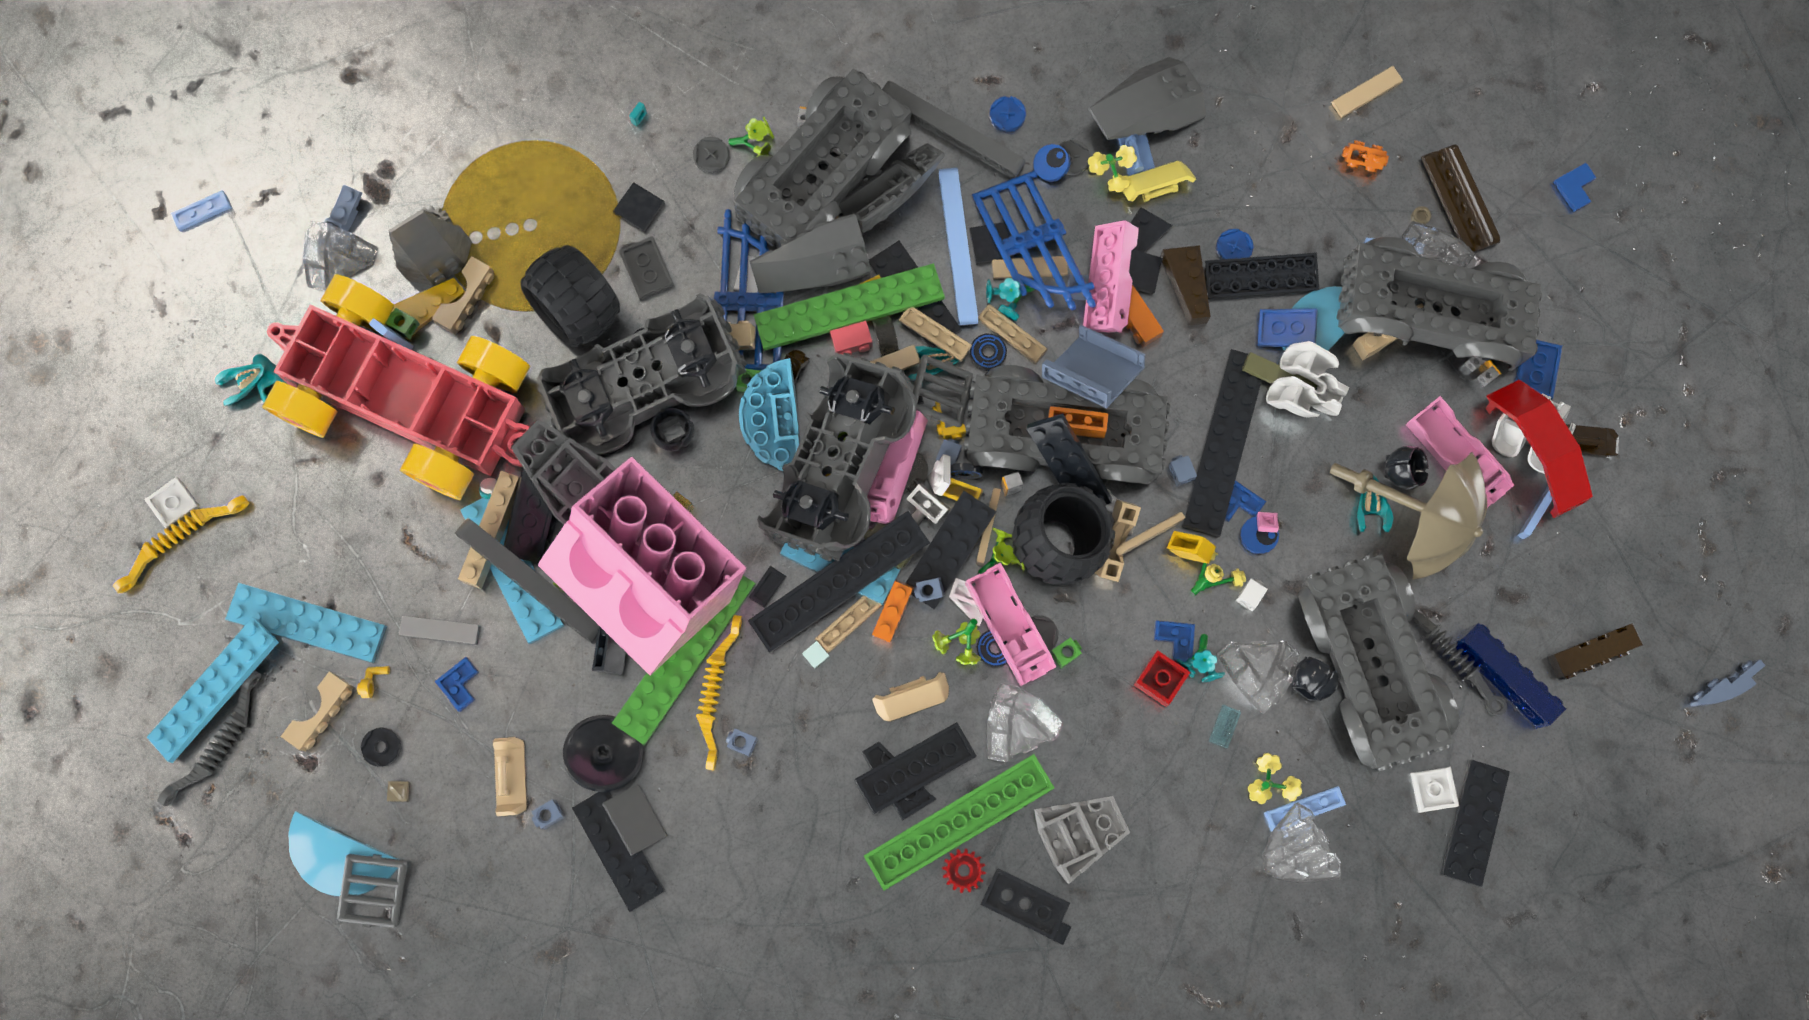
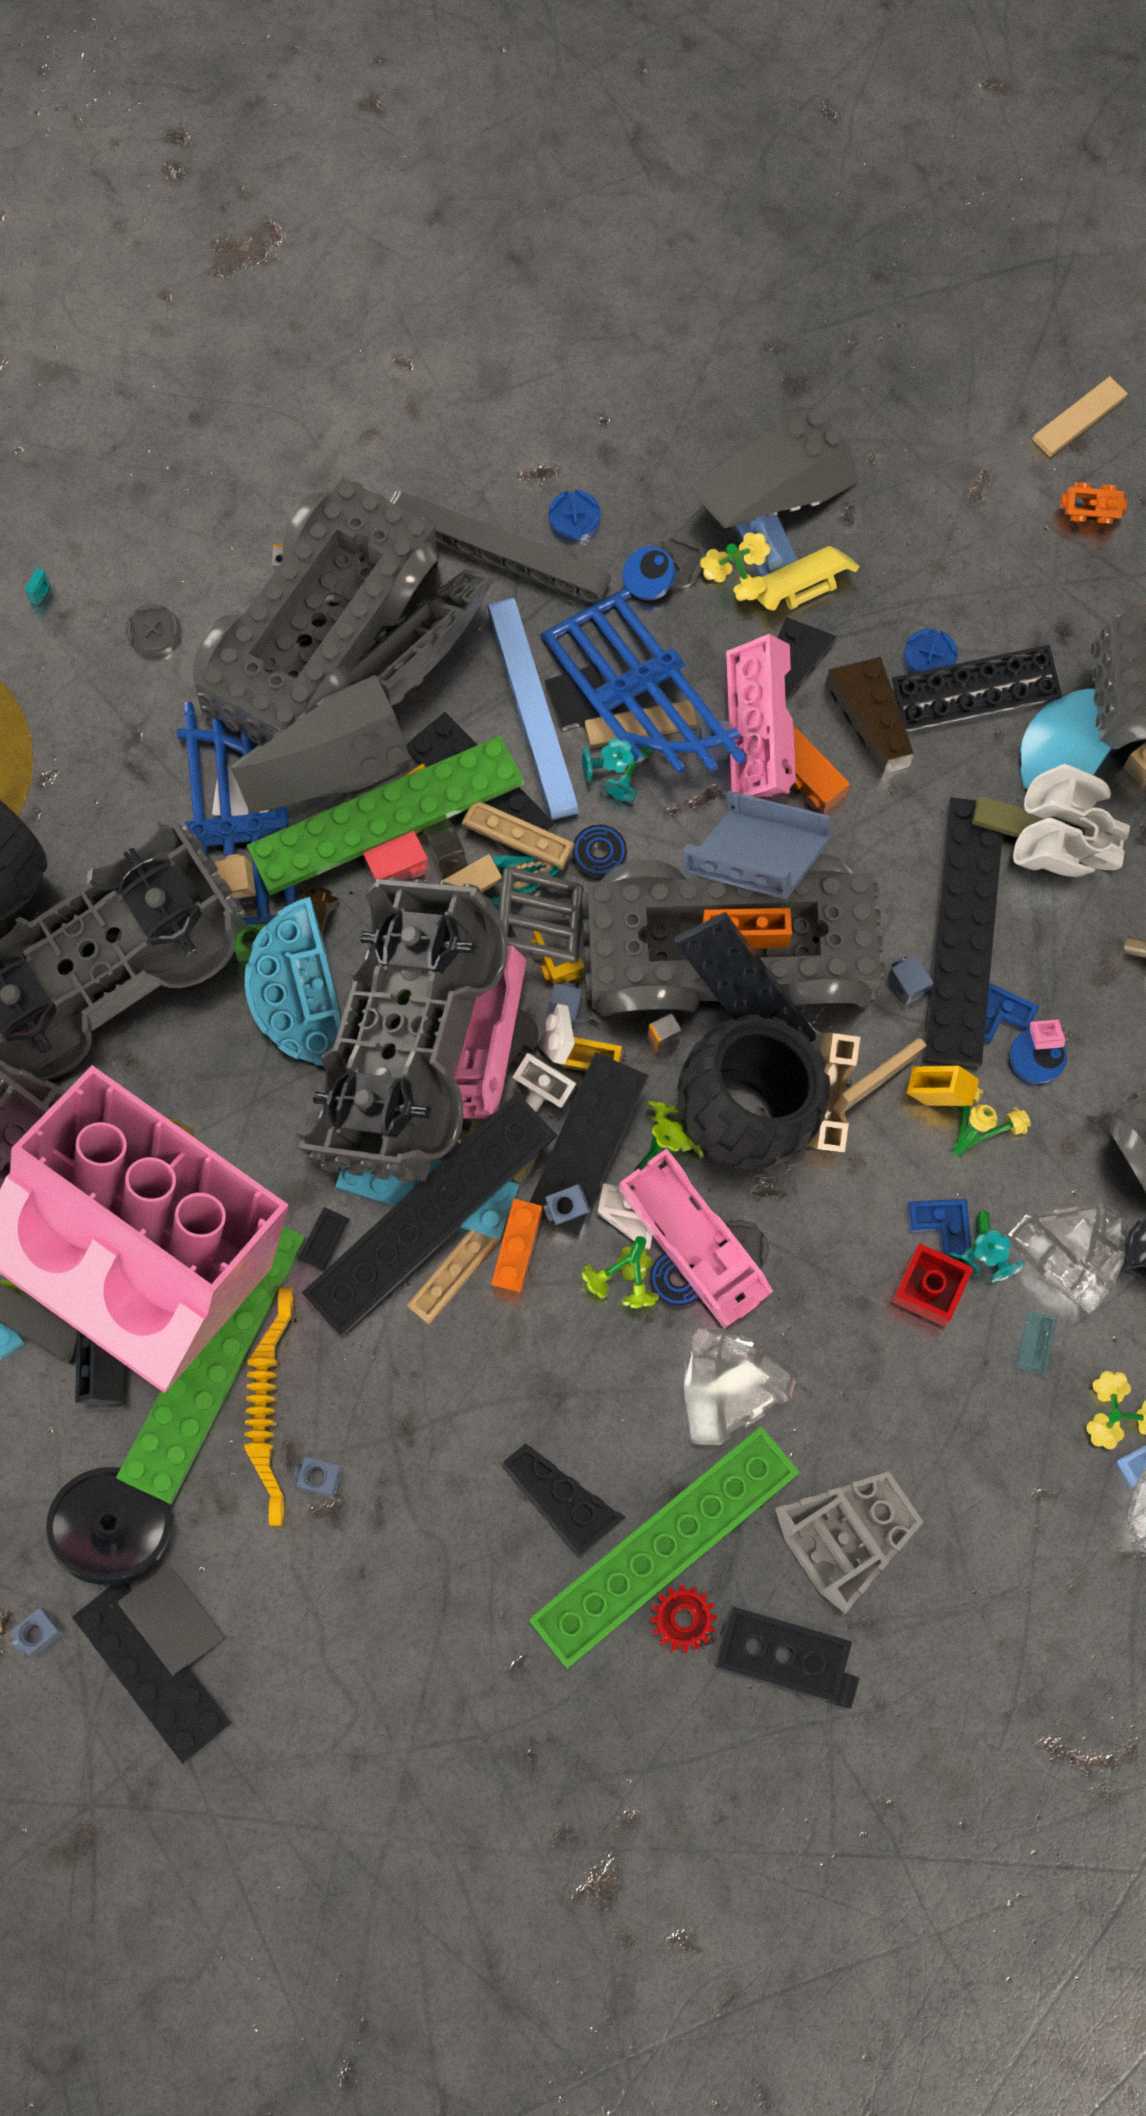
camera: 10 degrees left, 5 degrees down
black tile [613,182,665,232] -> none
dark grey tile [619,236,675,301] -> none
black piece [650,408,694,451] -> none
lime plant [728,116,774,156] -> none
light aqua tile [802,641,829,669] -> none
black plate [854,722,977,815] -> none
tan piece [873,672,949,721] -> none
black tile [950,463,984,479] -> none
tan tile [976,488,1001,566] -> none
tan tile [978,304,1048,365] -> none
bright green brick [1050,637,1082,669] -> none
black tile [1129,249,1162,294] -> none
white brick [1236,579,1267,611] -> none
blue tile [1258,308,1318,347] -> none

